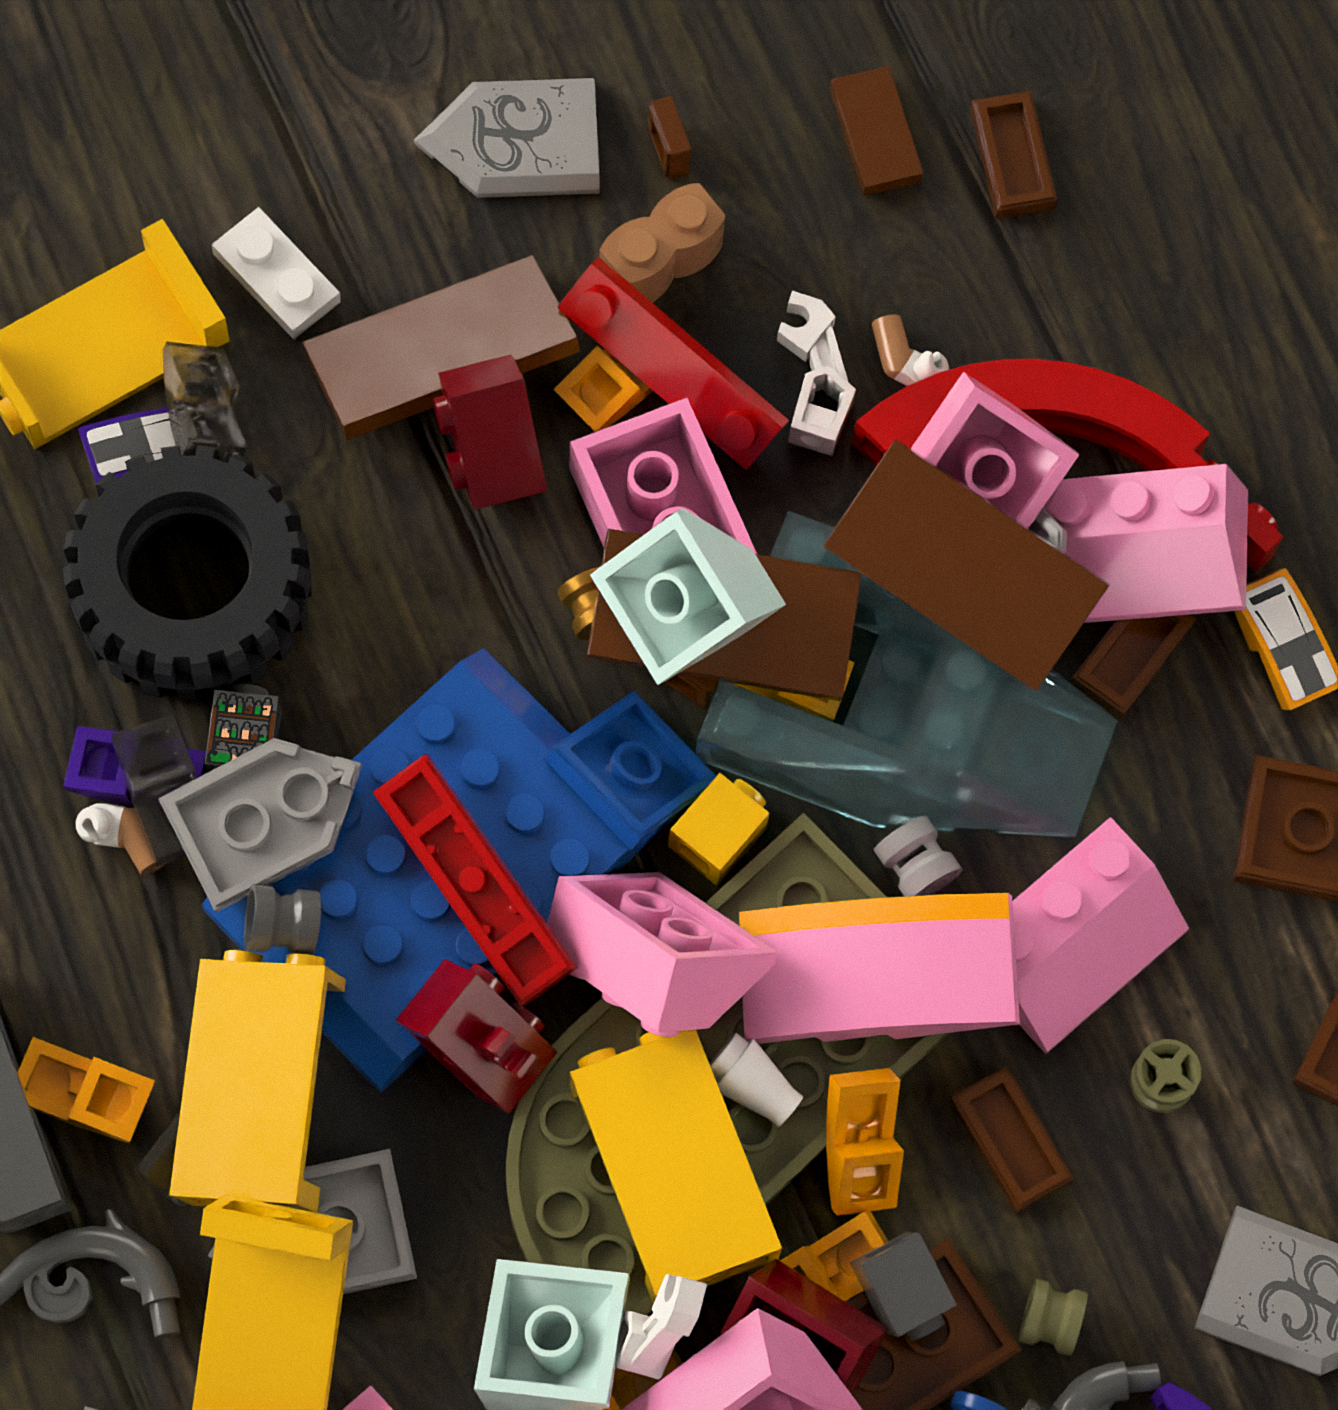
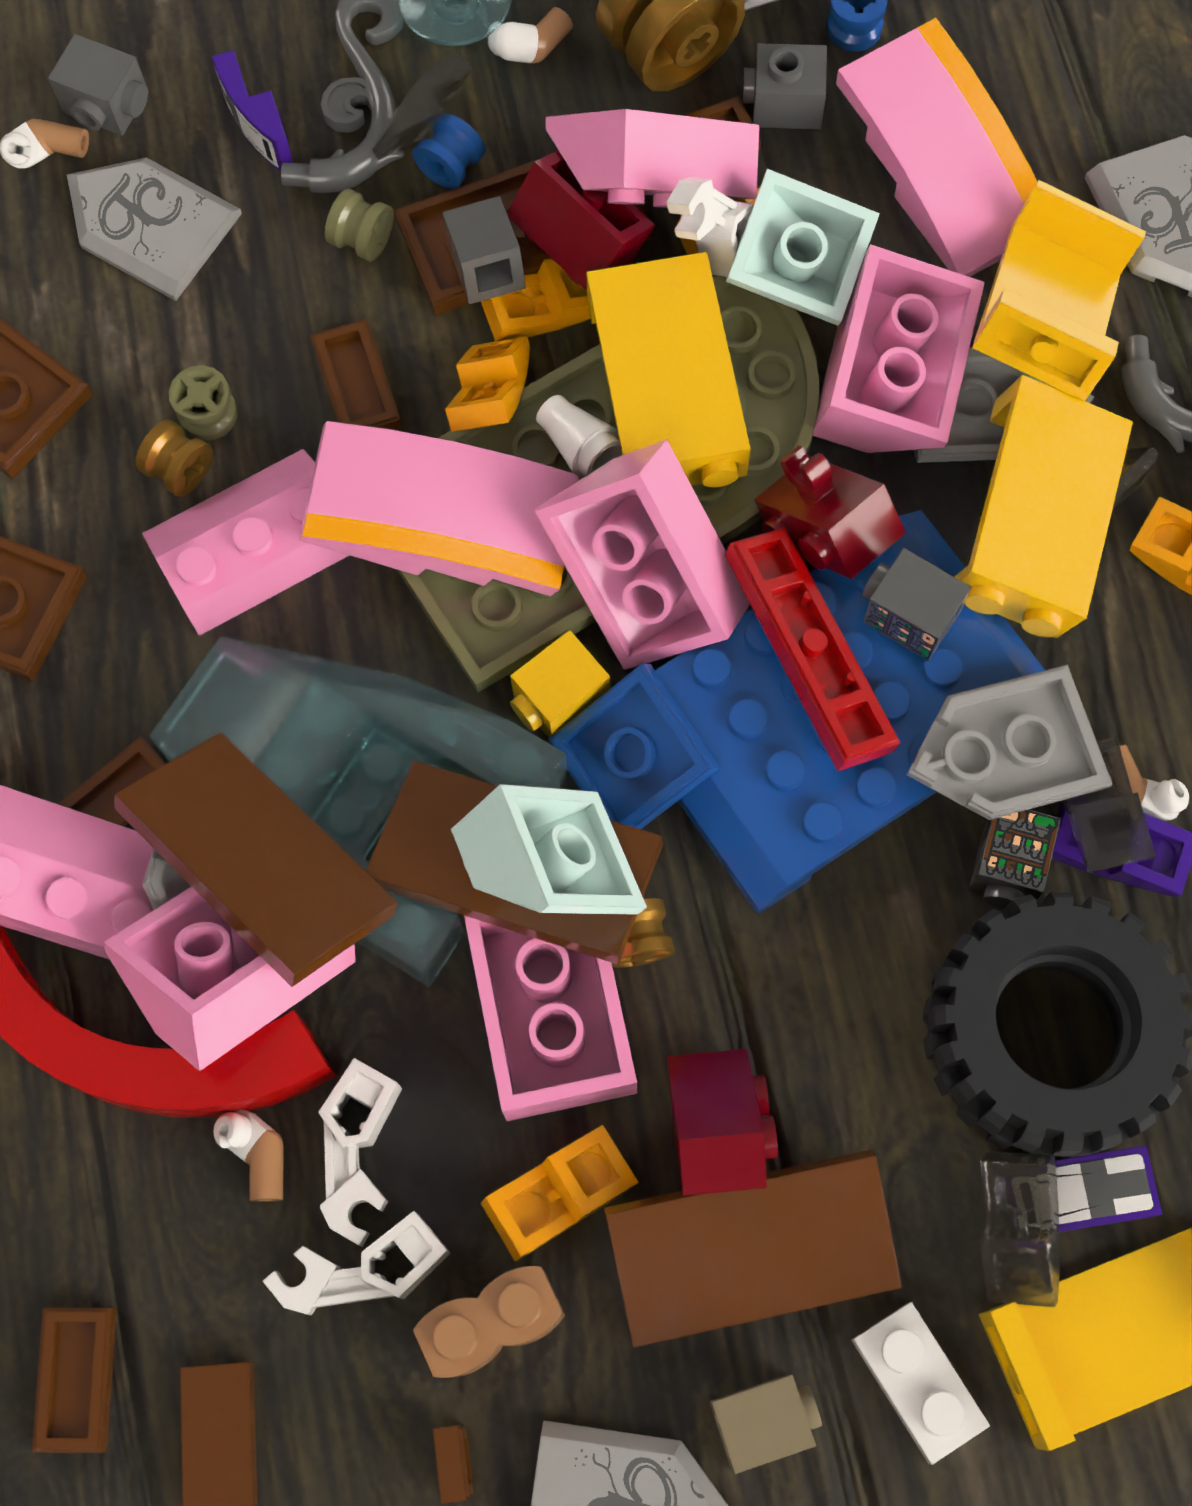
camera: 160 degrees left, 0 degrees up
dark grey wheel [244,884,321,955] -> none
red plate [557,257,789,470] -> none
light grey wheel [874,815,962,897] -> none
none -> pearl gold wheel [136,419,213,497]
none -> white piece [263,1211,451,1315]
none -> dark tan brick [709,1375,822,1474]
none -> bright pink slope [813,244,985,453]
none -> dark grey brick [862,548,972,661]

